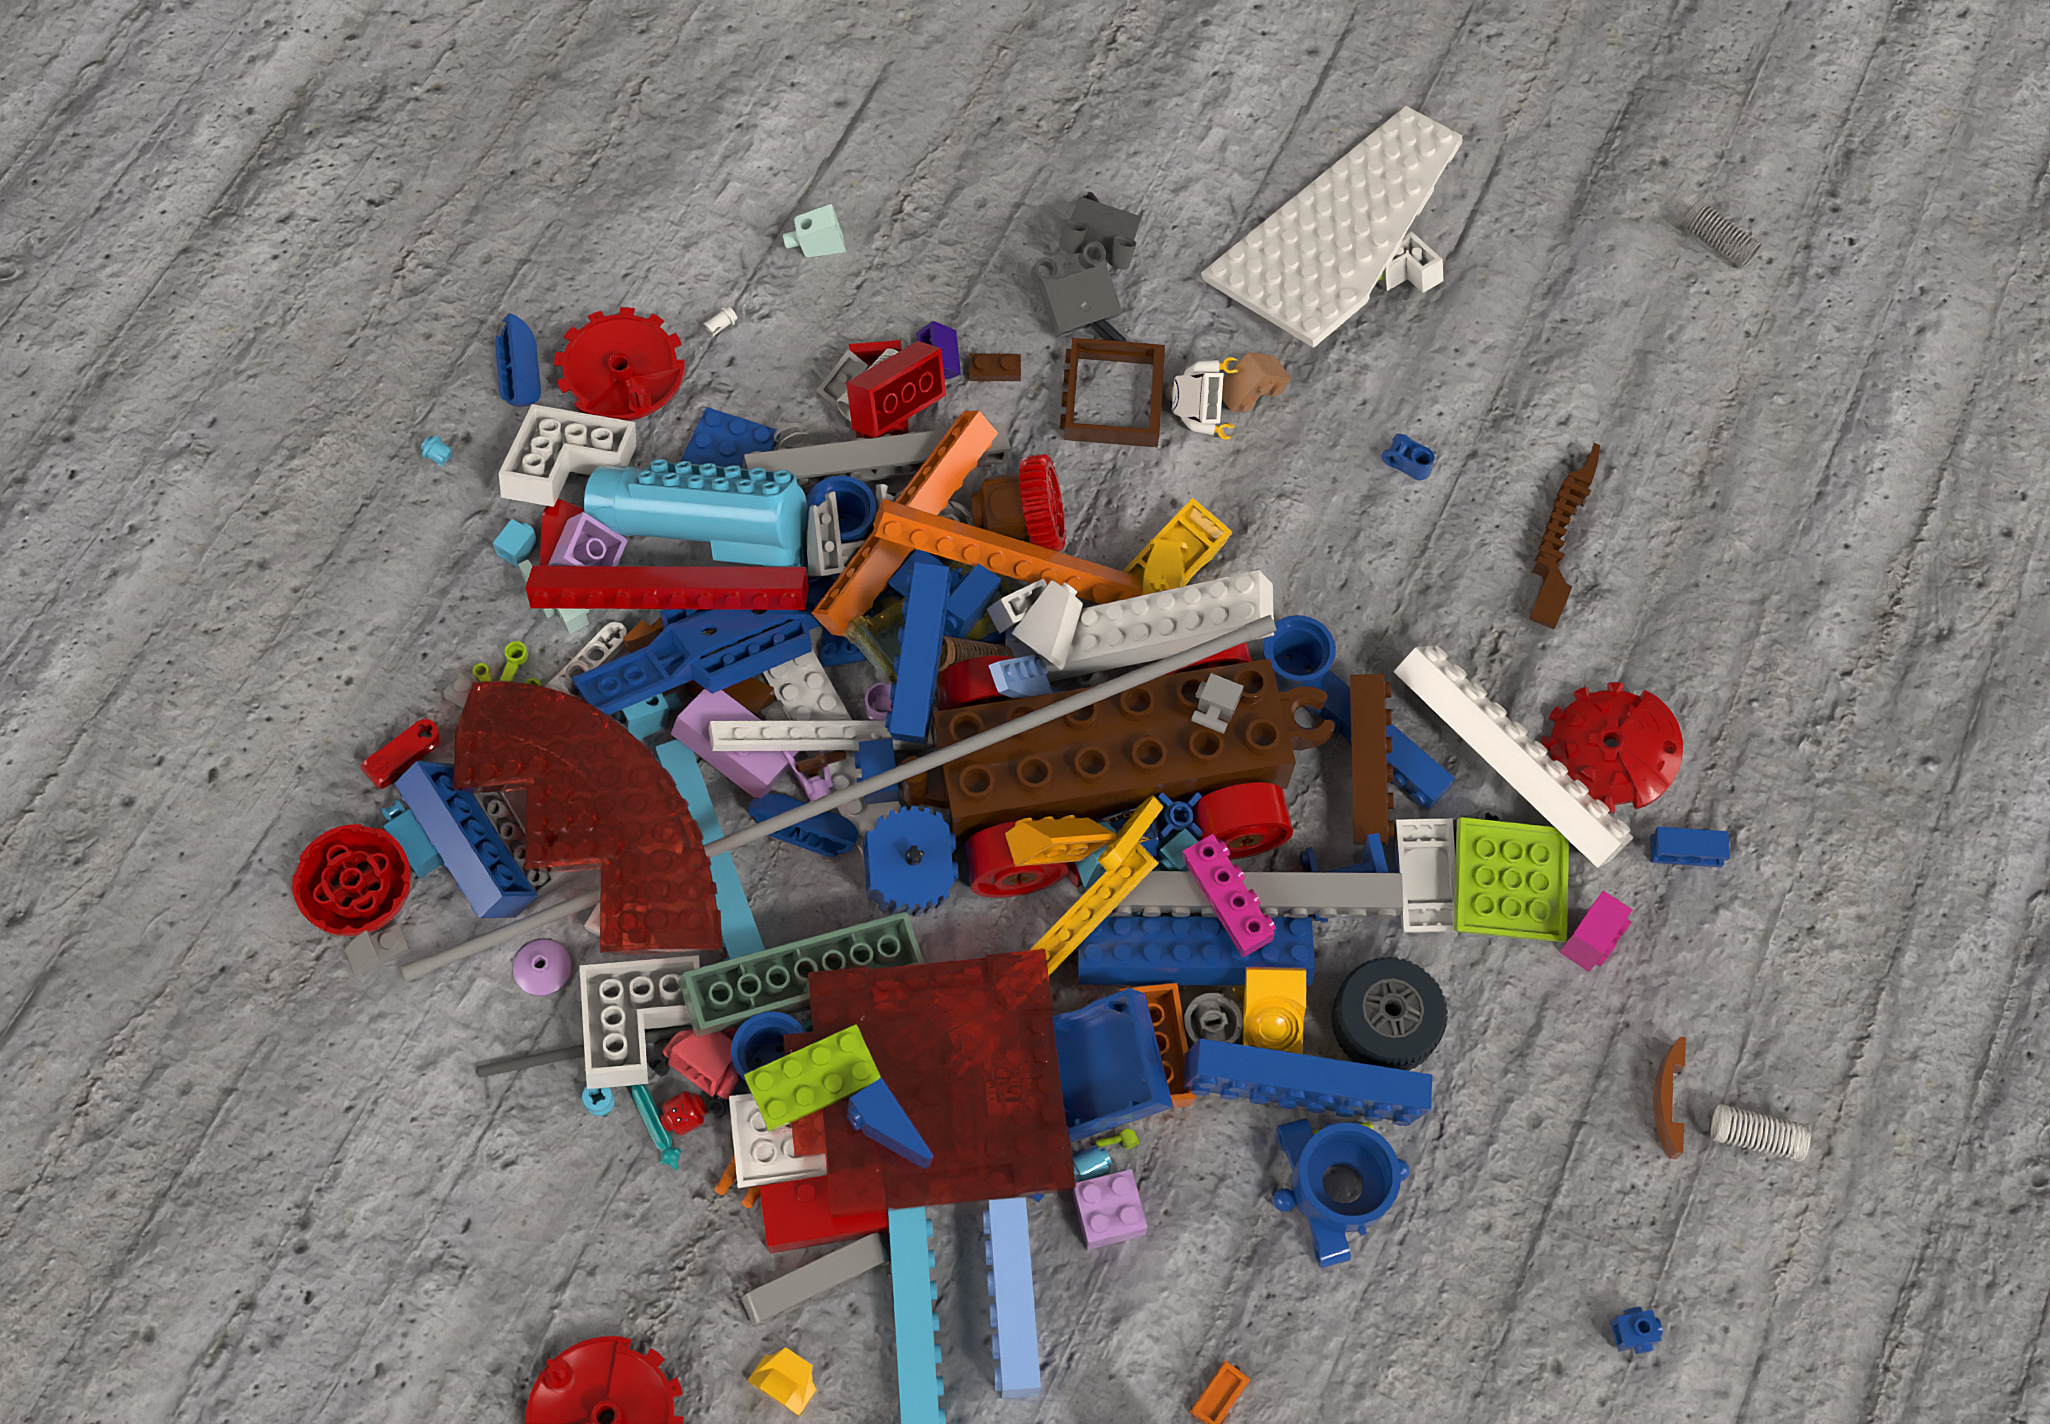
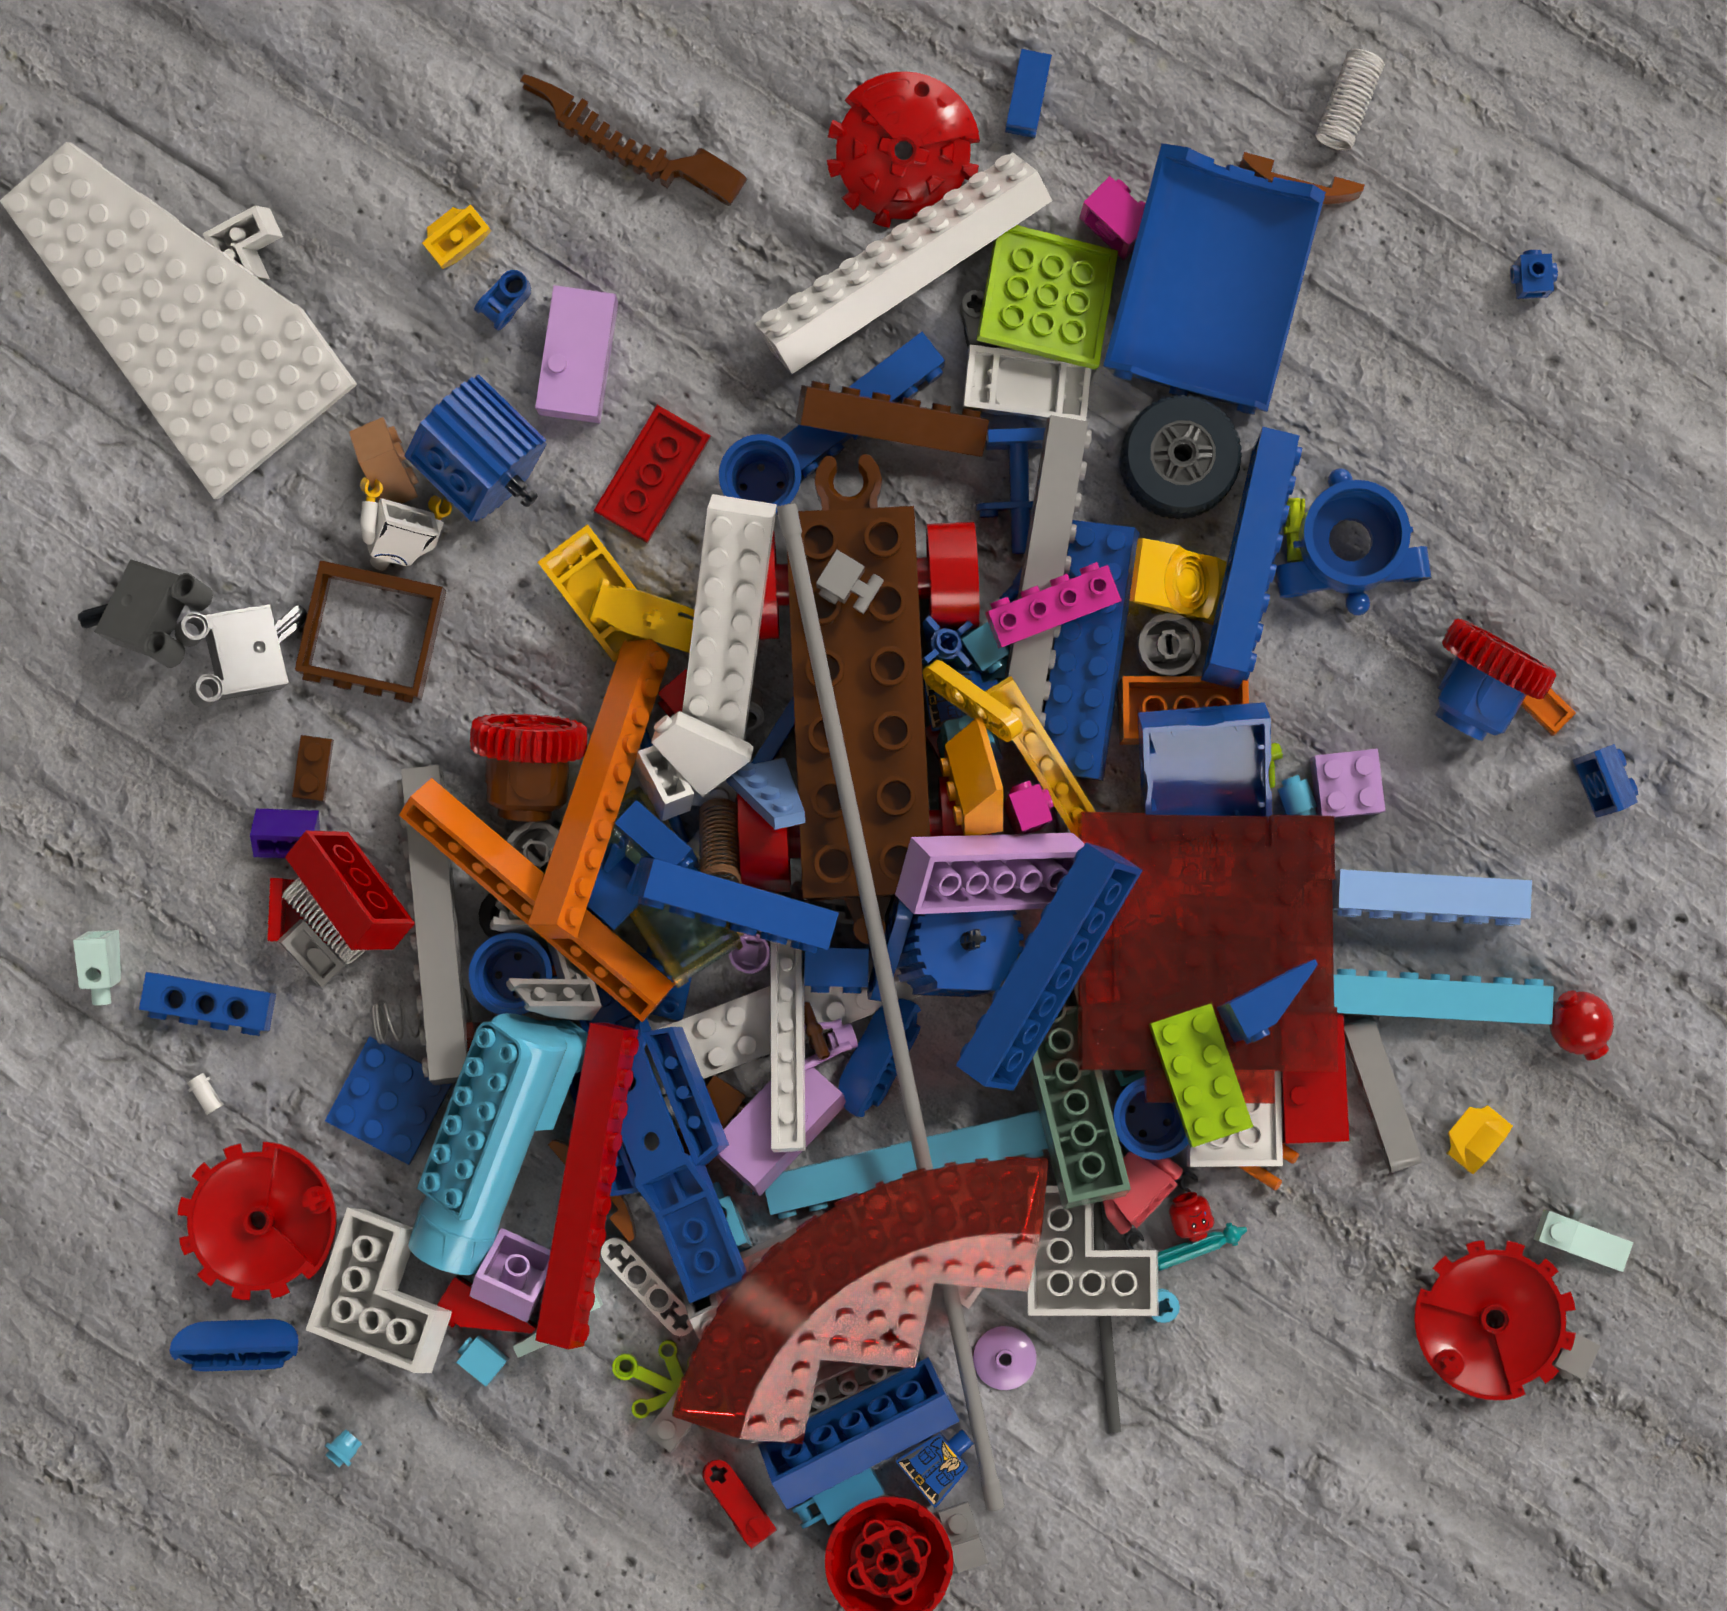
camera: 80 degrees left, 20 degrees up
none -> blue brick [139,972,276,1036]
none -> blue piece [404,375,547,522]
none -> yellow slope [422,204,491,269]
none -> lavender brick [535,285,618,424]
none -> red tile [594,404,711,544]
none -> blue beam [867,896,913,1002]
none -> lavender brick [895,833,1085,914]
none -> torso [895,1429,974,1508]
none -> blue brick [956,843,1143,1091]
none -> dark pink brick [1003,781,1054,834]
none -> blue panel [1103,143,1326,415]
none -> piece [1435,618,1556,741]

